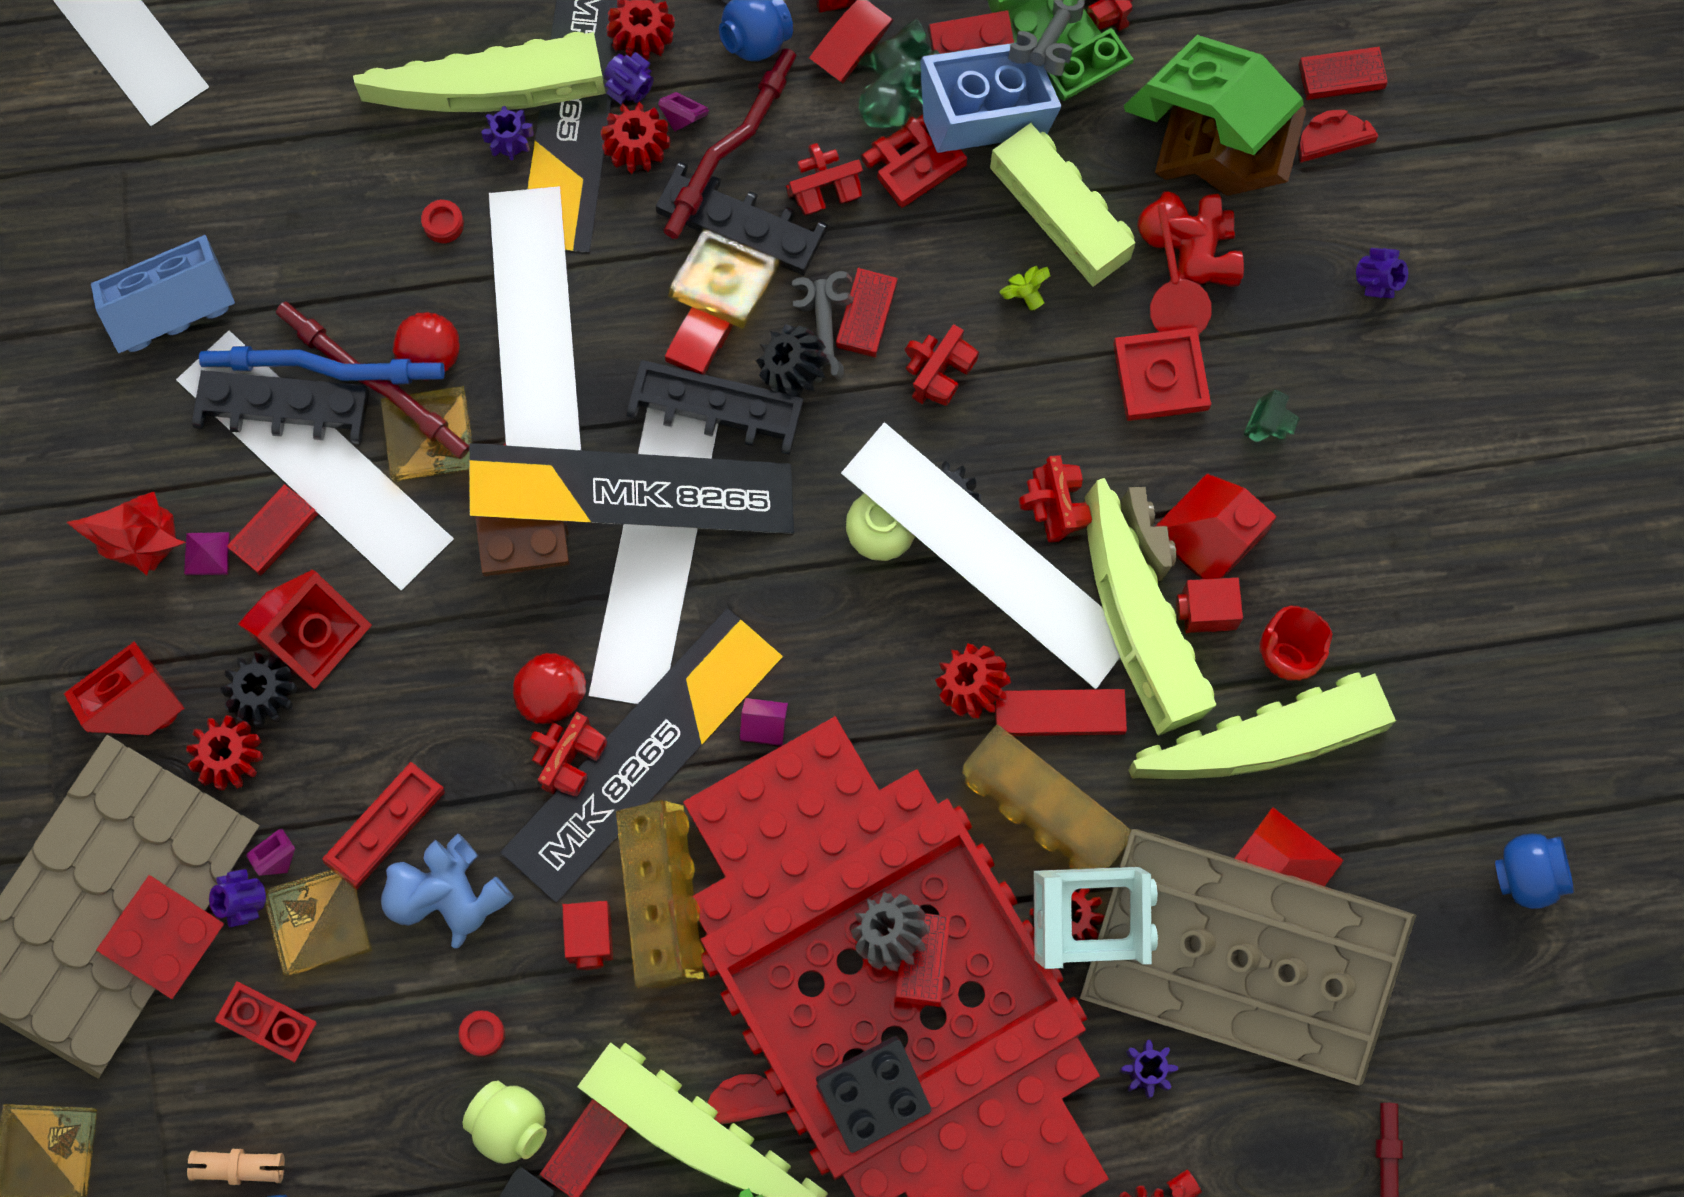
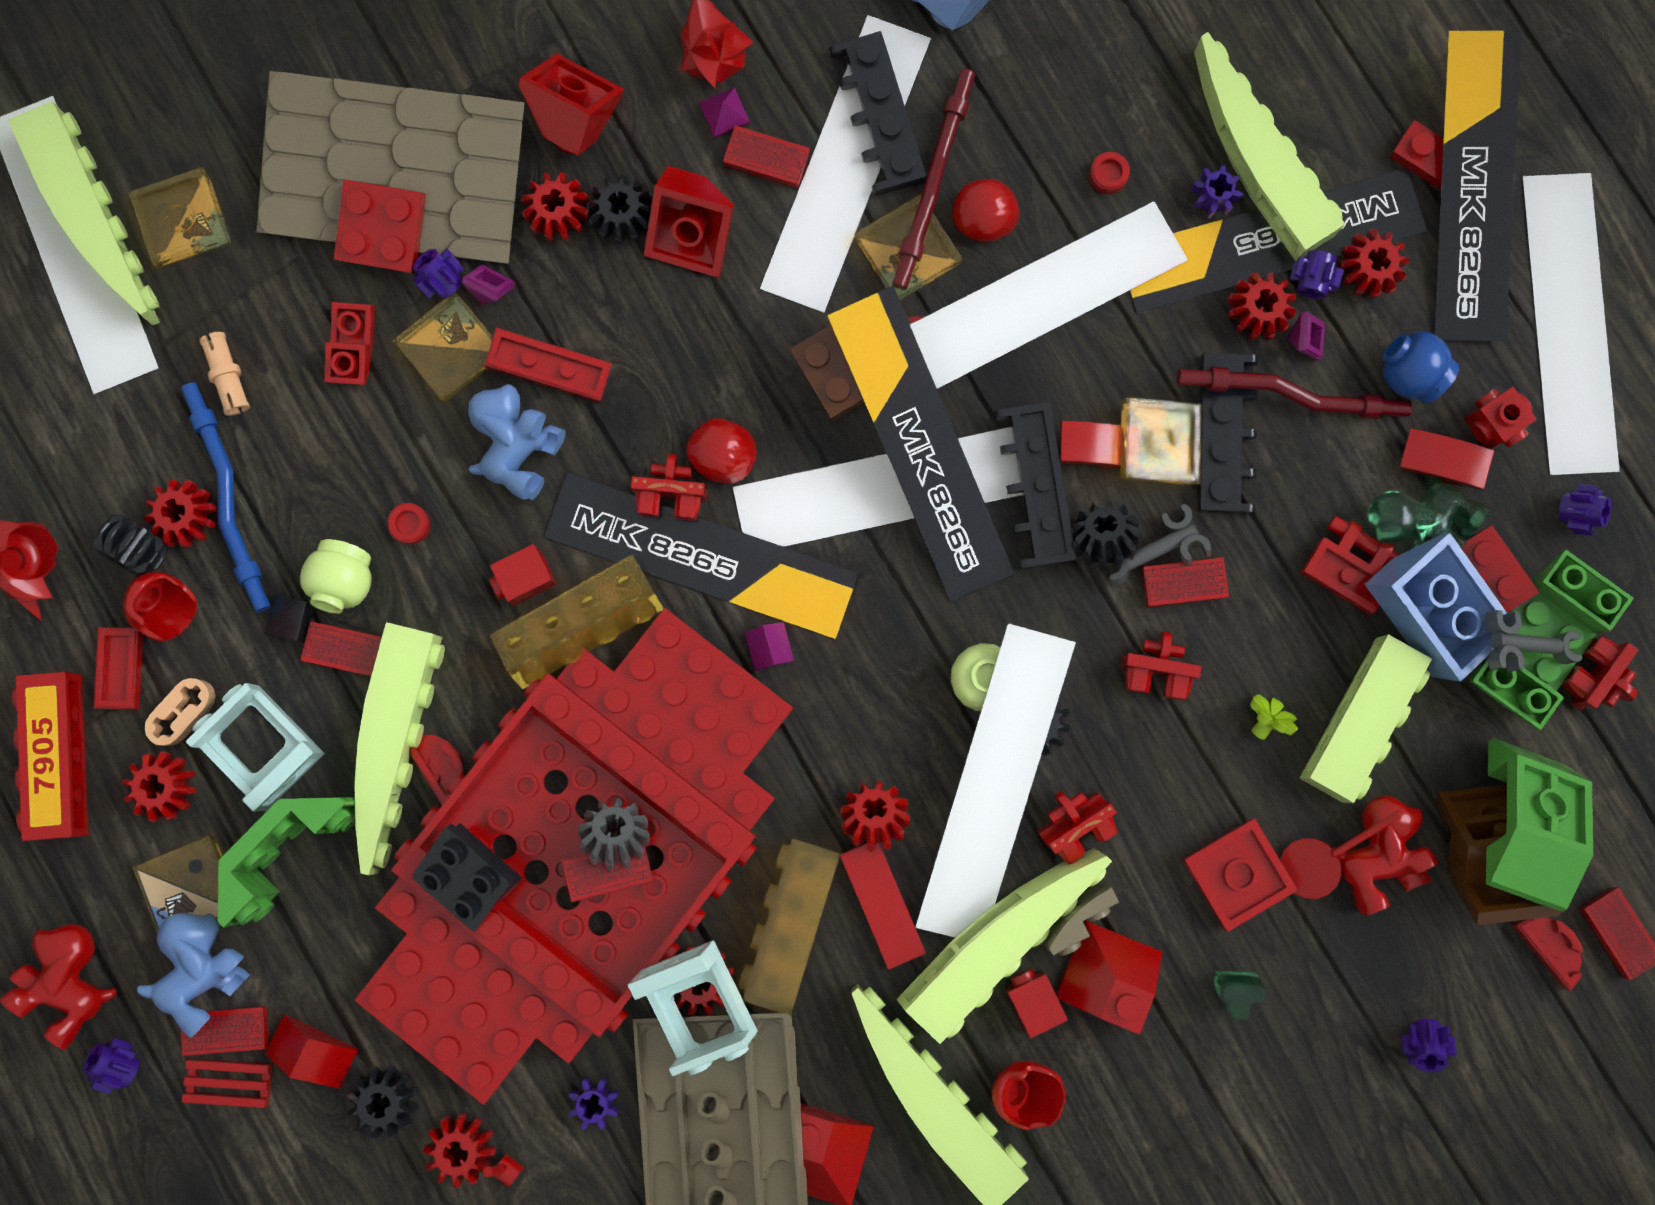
camera: 70 degrees right, 10 degrees up
blue bar [199,346,445,384] -> none
red hips [785,143,863,216] -> none

